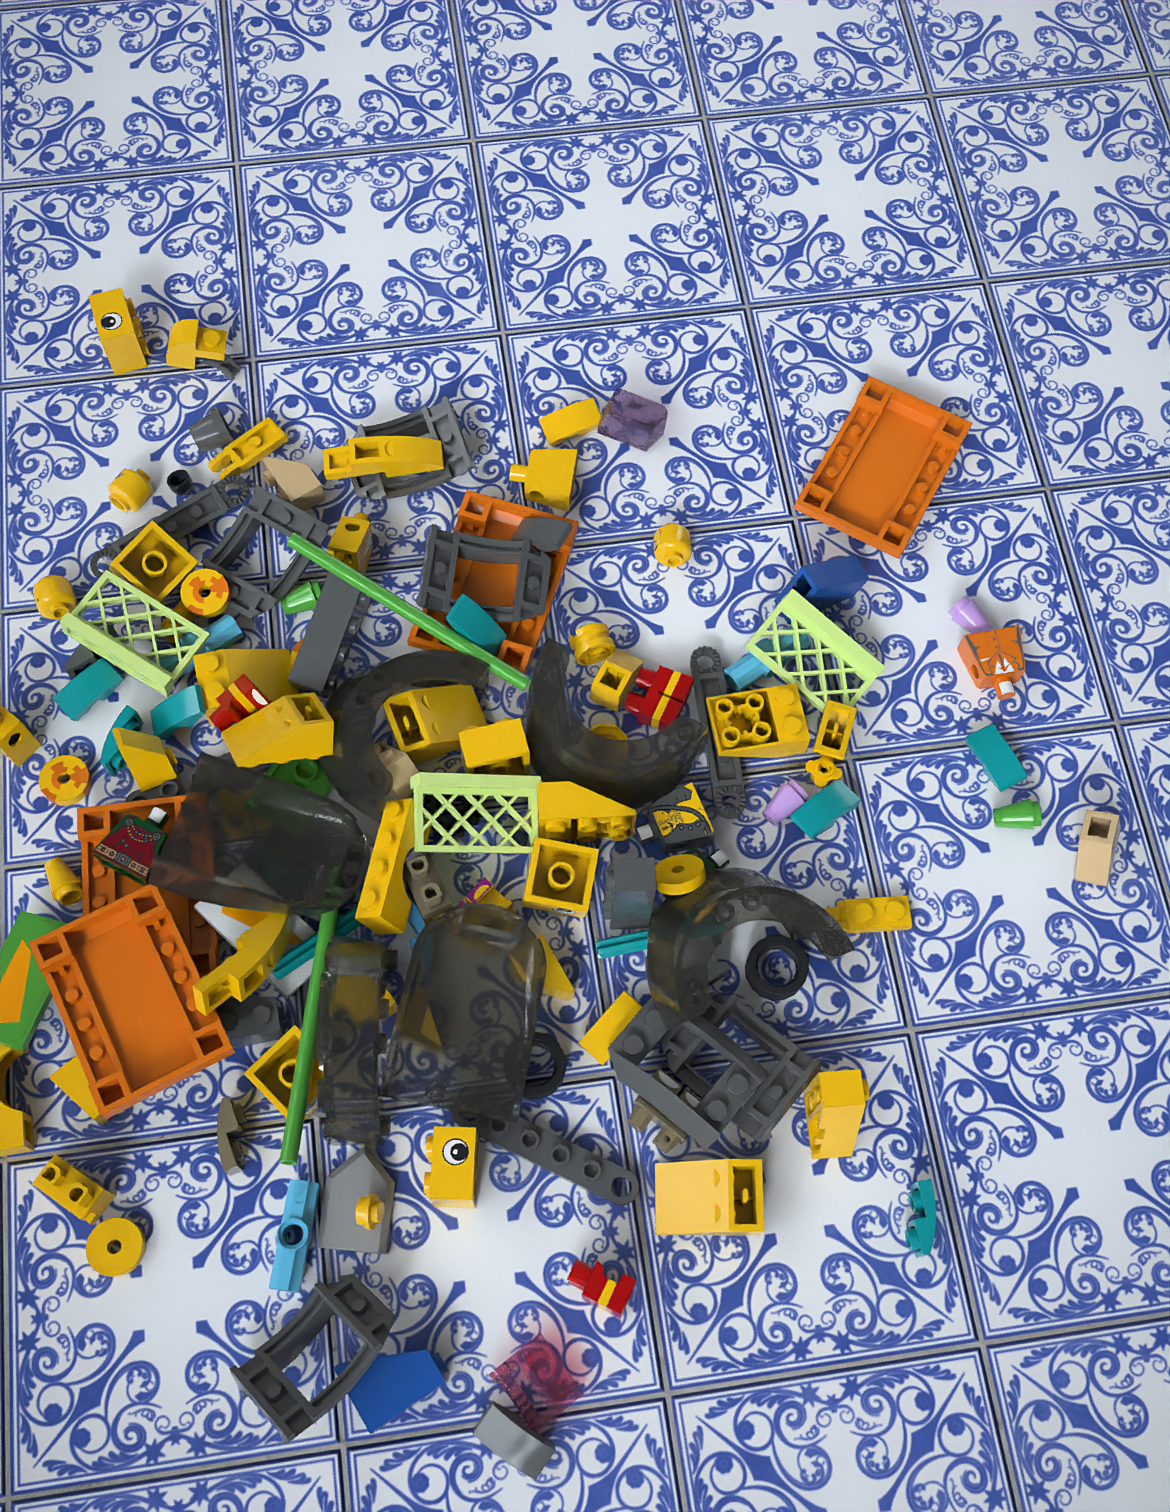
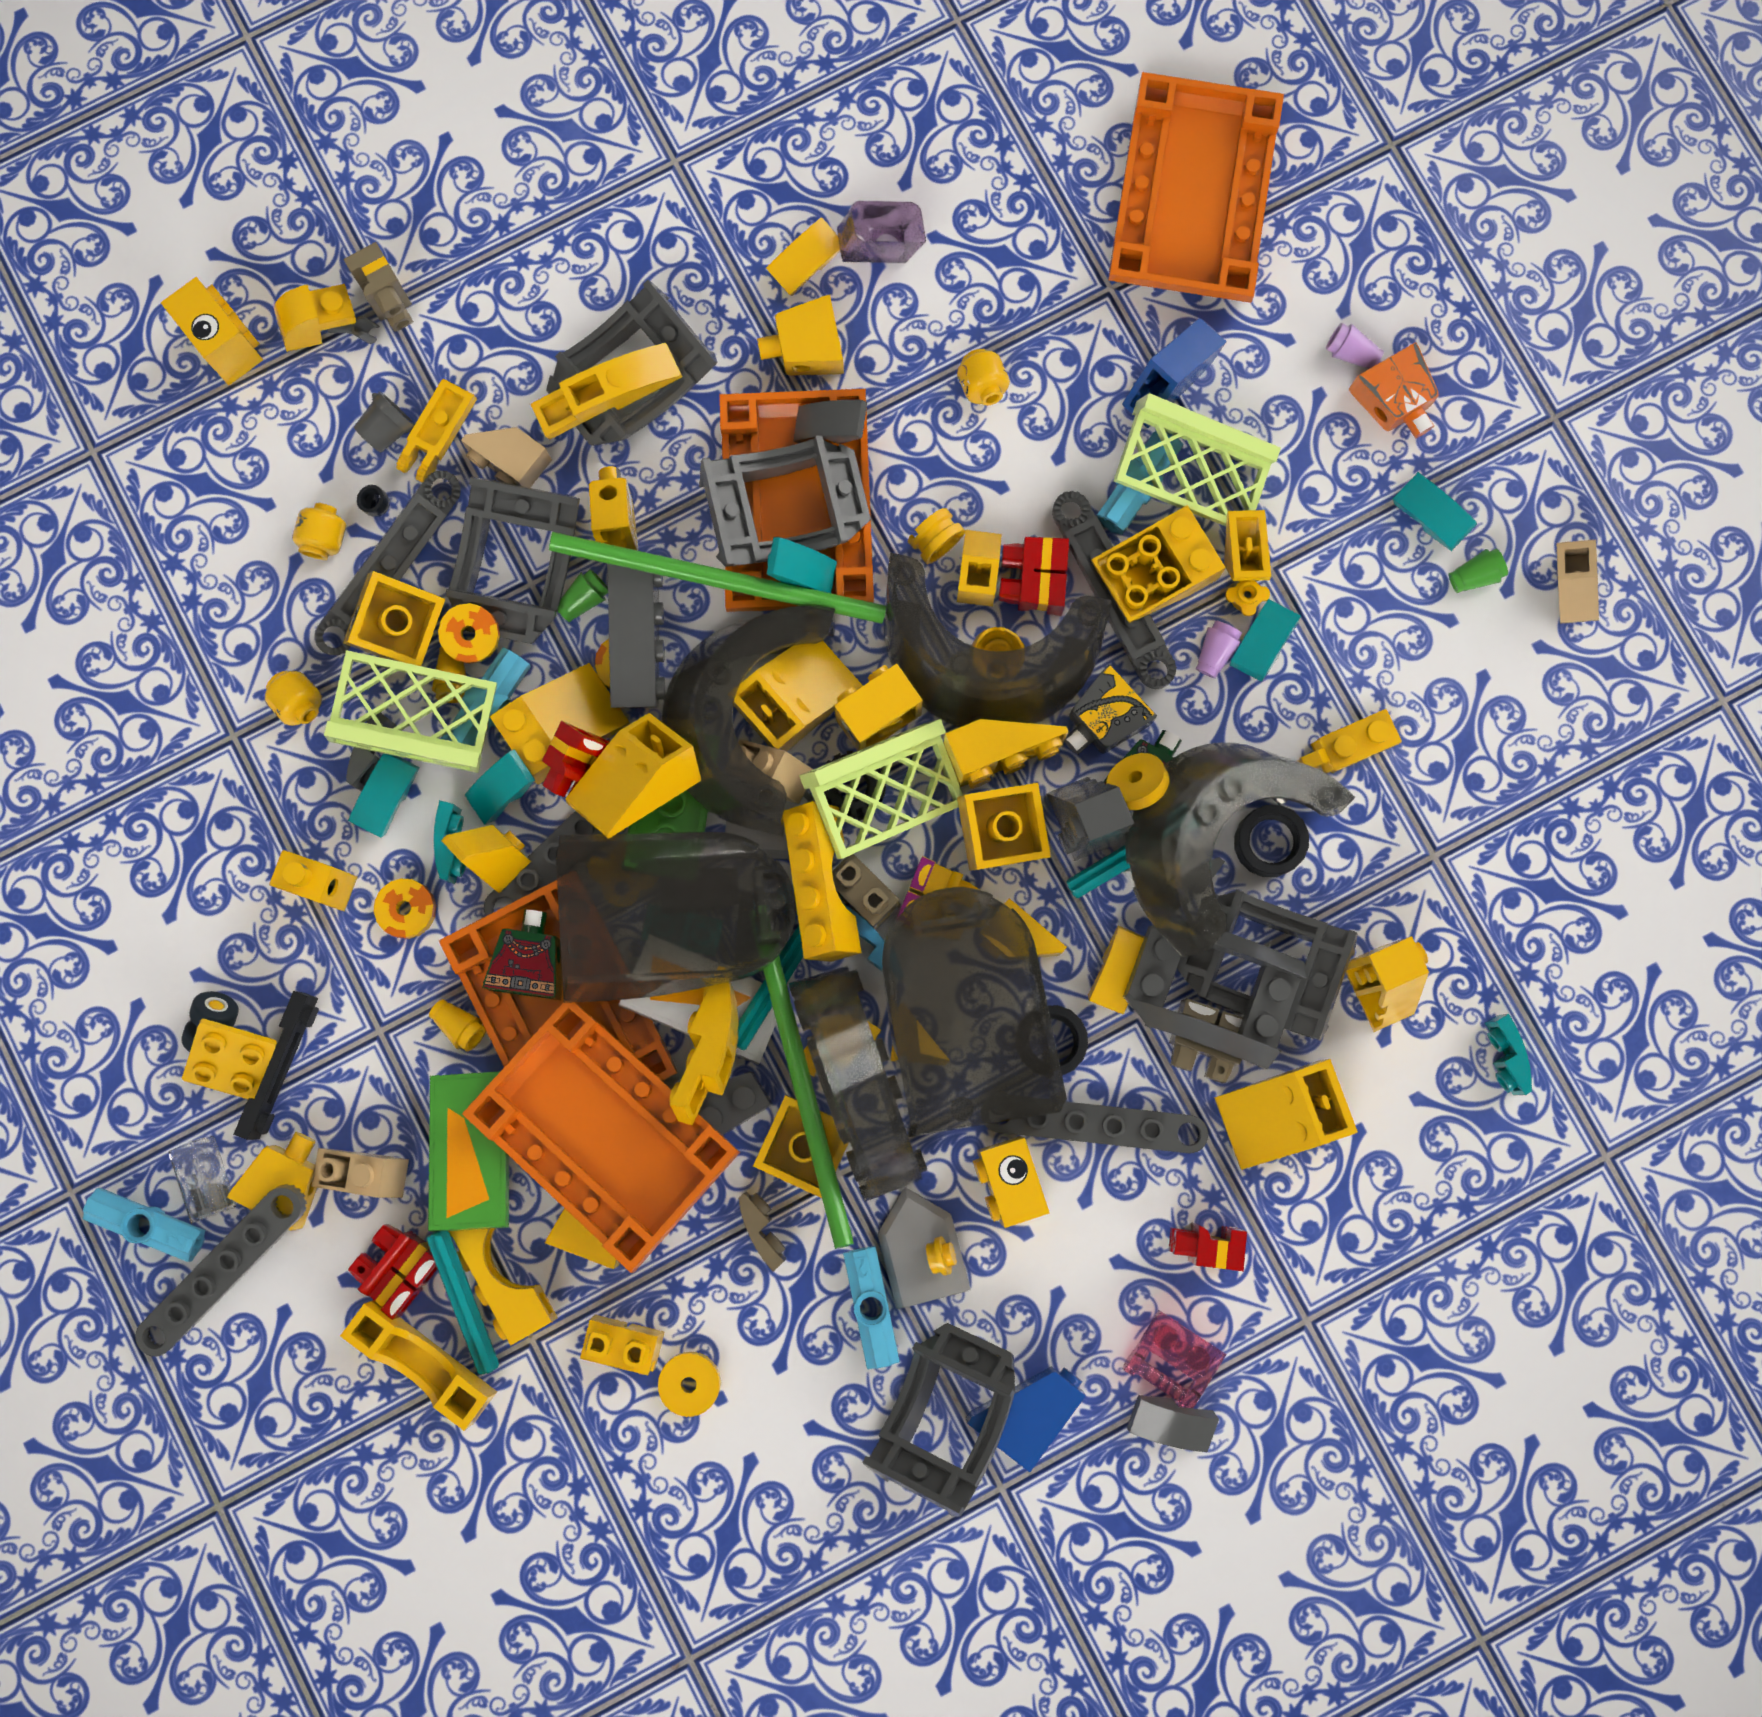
camera: 15 degrees left, 15 degrees up
none -> dark tan hips [344,242,414,332]

